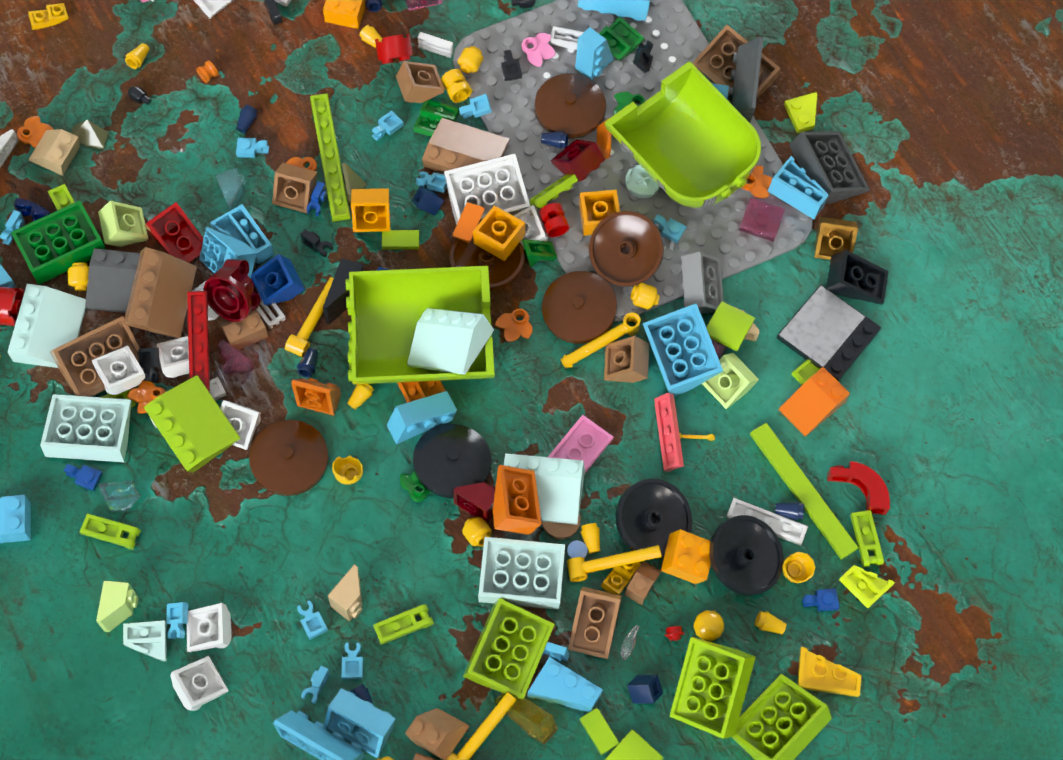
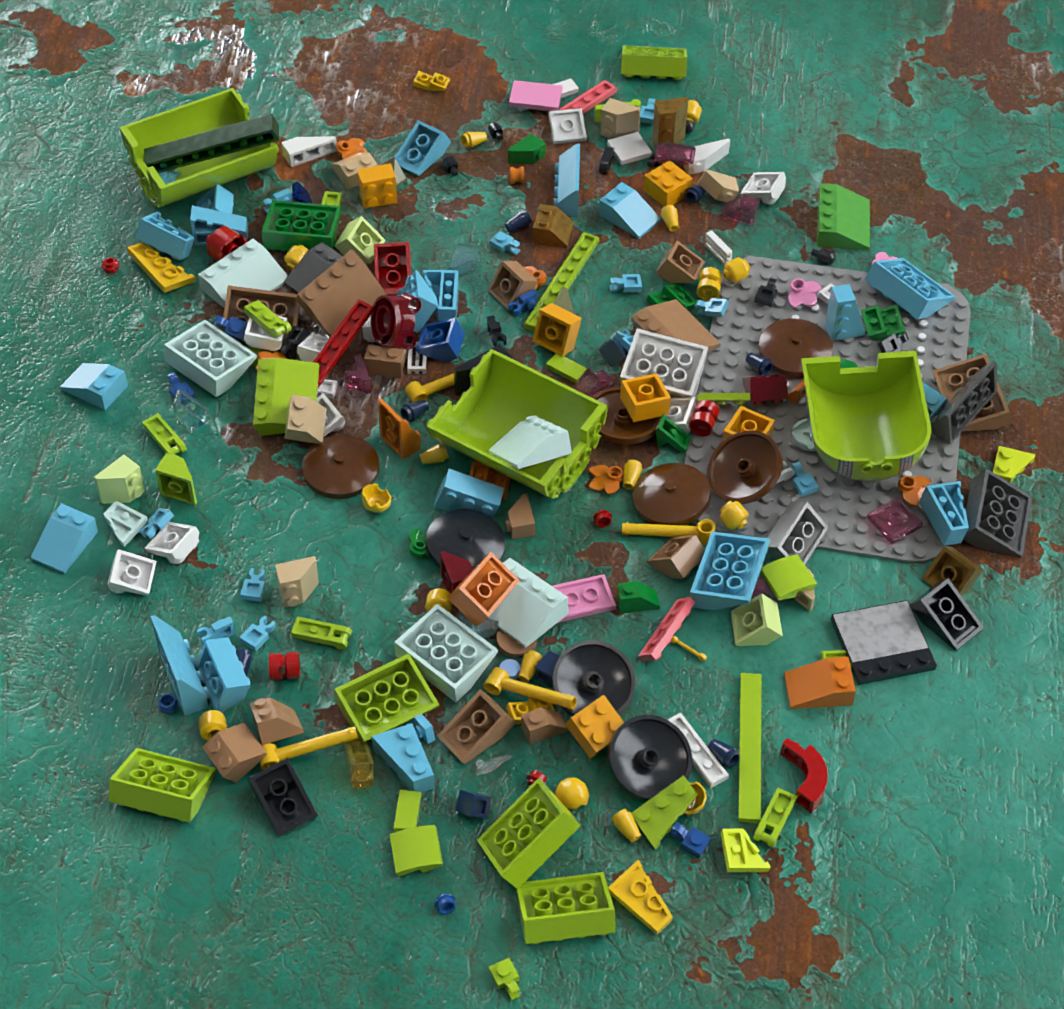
camera: 40 degrees right, 15 degrees down
red brick [375,34,413,64] -> none
orange slope [452,202,485,243] -> none
none -> medium azure slope [30,503,98,574]
none -> lime slope [155,453,197,505]
none -> blue plate [214,315,248,341]
none -> lime plate [244,300,292,338]
none -> red wheel [269,652,300,680]
none -> tan slope [284,394,326,444]
none -> light orange brick [357,163,397,209]
none -> medium azure slope [395,120,451,176]
none -> black cylinder [488,122,503,141]
none -> medium nougat slope [505,493,535,539]
none -> green slope [508,133,546,164]
none -> pearl gold slope [533,204,574,248]
none -> dark blue panel [535,651,560,688]
none -> medium azure slope [554,144,580,216]
none -> clear pink slope [573,368,614,398]
none -> red plate [593,510,612,528]
none -> medium azure slope [599,182,661,239]
none -> green slope [616,581,660,614]
none -> yellow cone [623,460,643,490]
none -> lime wing [631,775,697,850]

